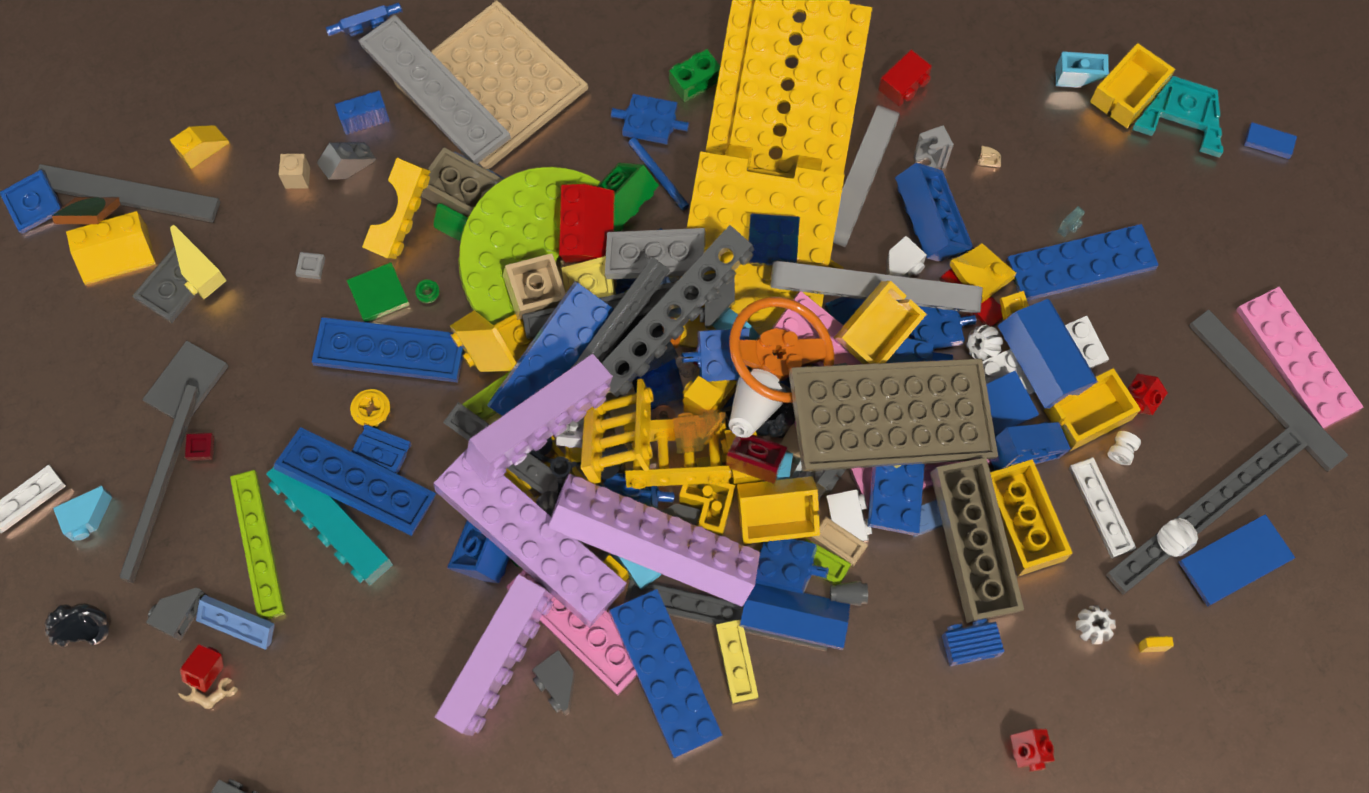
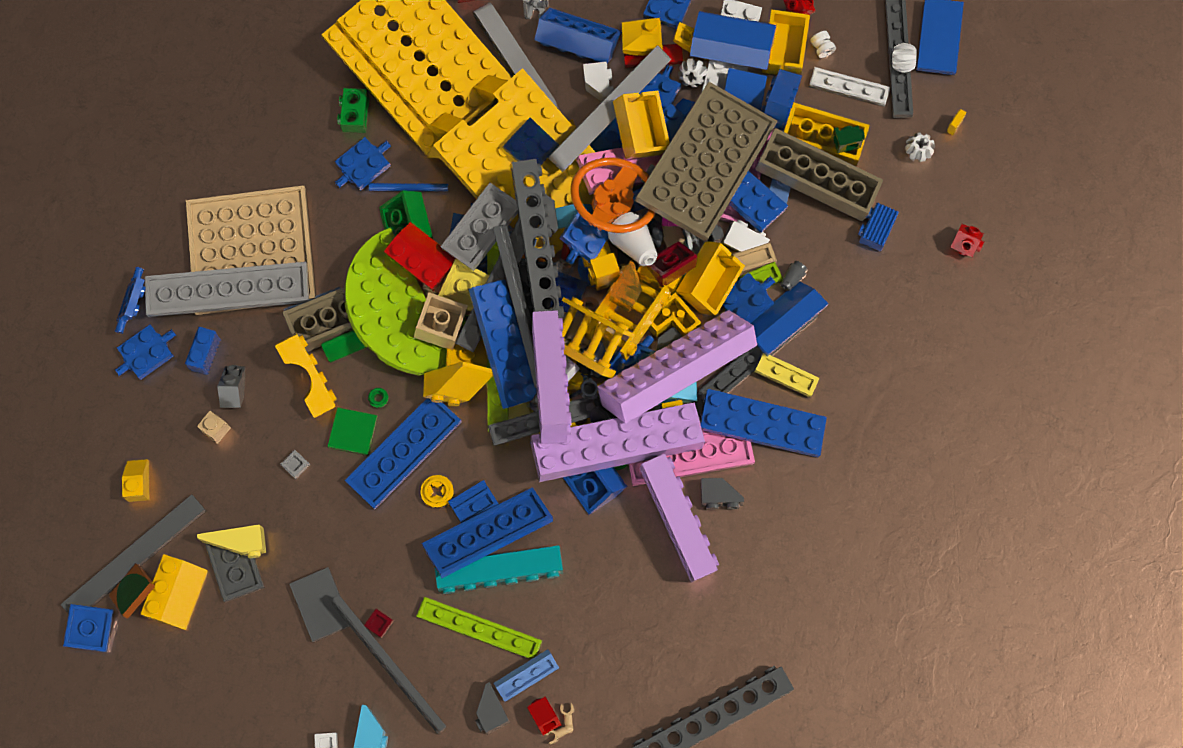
camera: 50 degrees left, 5 degrees up
none -> blue plate [115,325,177,380]
none -> dark green brick [832,126,865,153]

